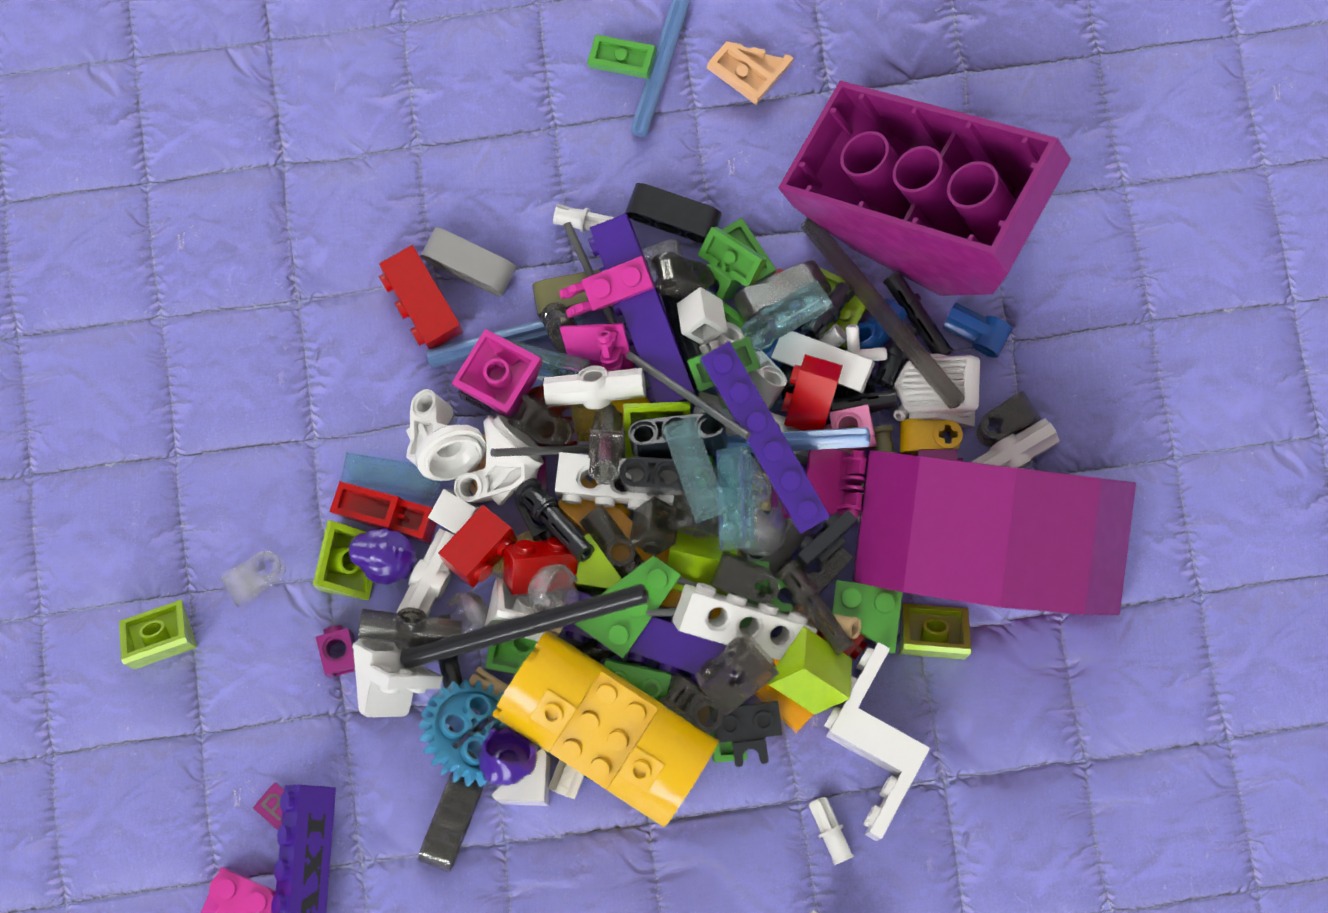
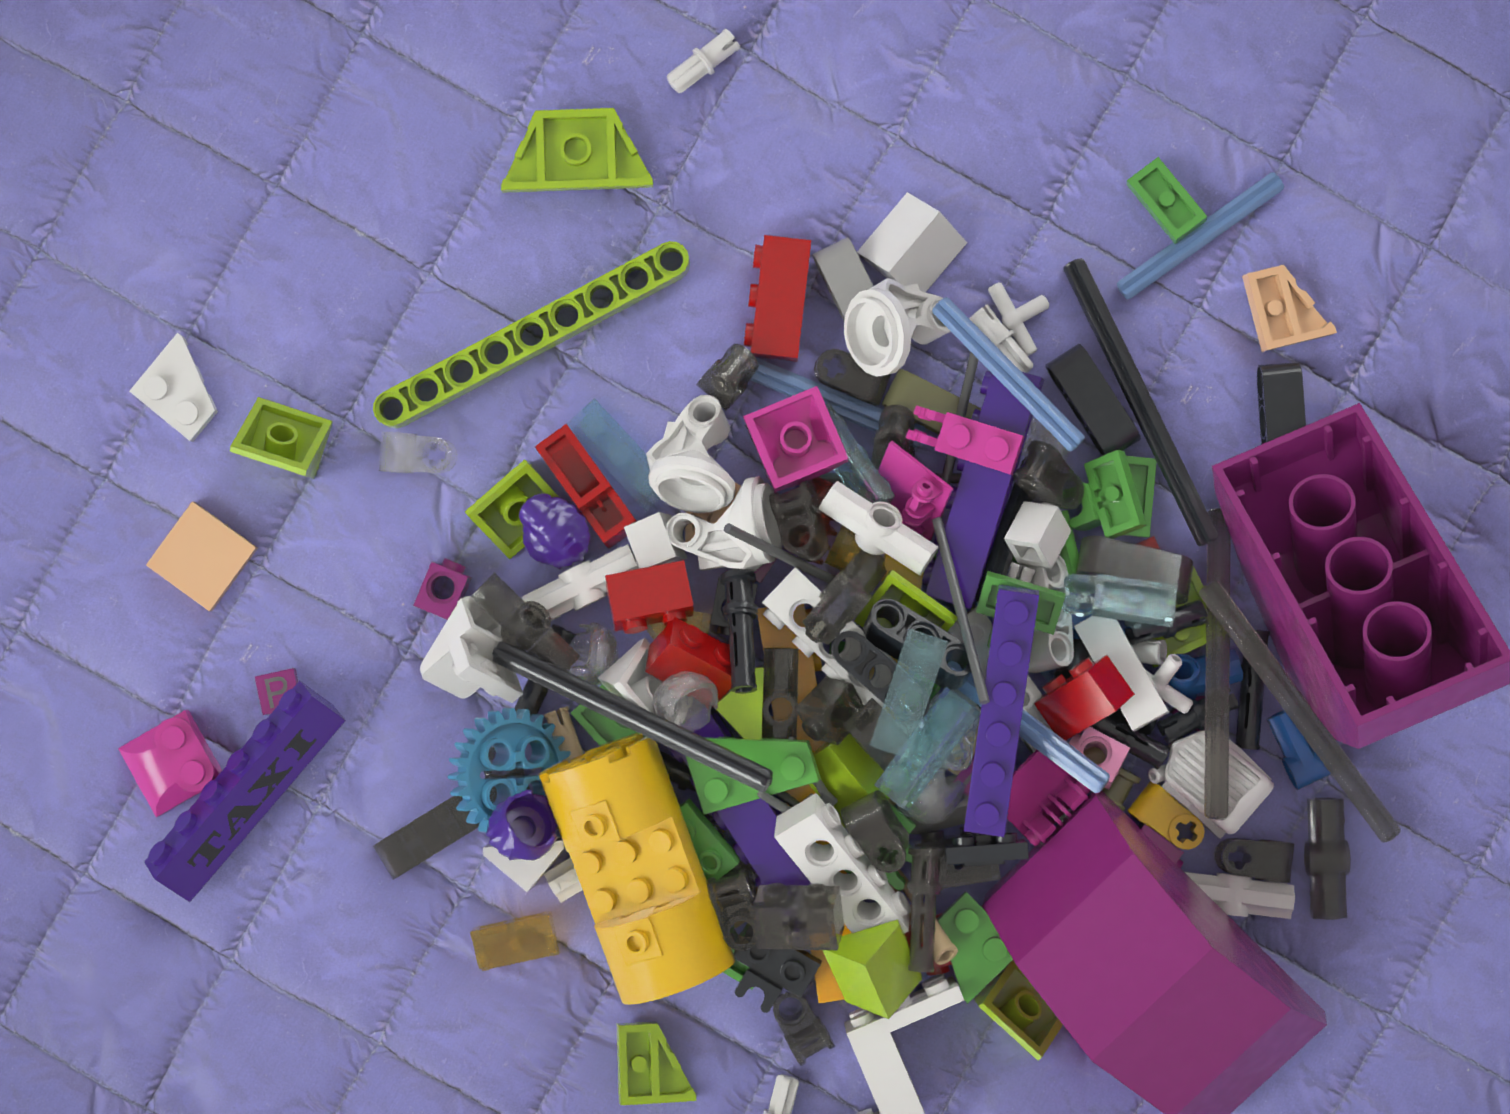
camera: 35 degrees right, 10 degrees up
none -> white wing [129,333,218,442]
none -> light nougat tile [146,501,258,611]
none -> lime beam [373,241,690,429]
none -> clear yellow hinge [470,911,560,971]
none -> lime wing [501,108,653,193]
none -> lime wing [616,1021,697,1106]
none -> white axle [667,28,741,93]
none -> clear smoke piece [696,344,759,411]
none -> clear smoke piece [772,988,835,1066]
none -> clear smoke piece [814,349,891,407]
none -> white piece [844,278,951,377]
none -> white slope [857,192,967,292]
none -> medium blue axle [932,297,1084,451]
none -> white piece [988,282,1049,356]
none -> black axle [1063,258,1218,546]
none -> clear smoke axle [1199,580,1401,843]
none -> black beam [1257,362,1306,445]
none -> clear smoke piece [1304,797,1351,920]

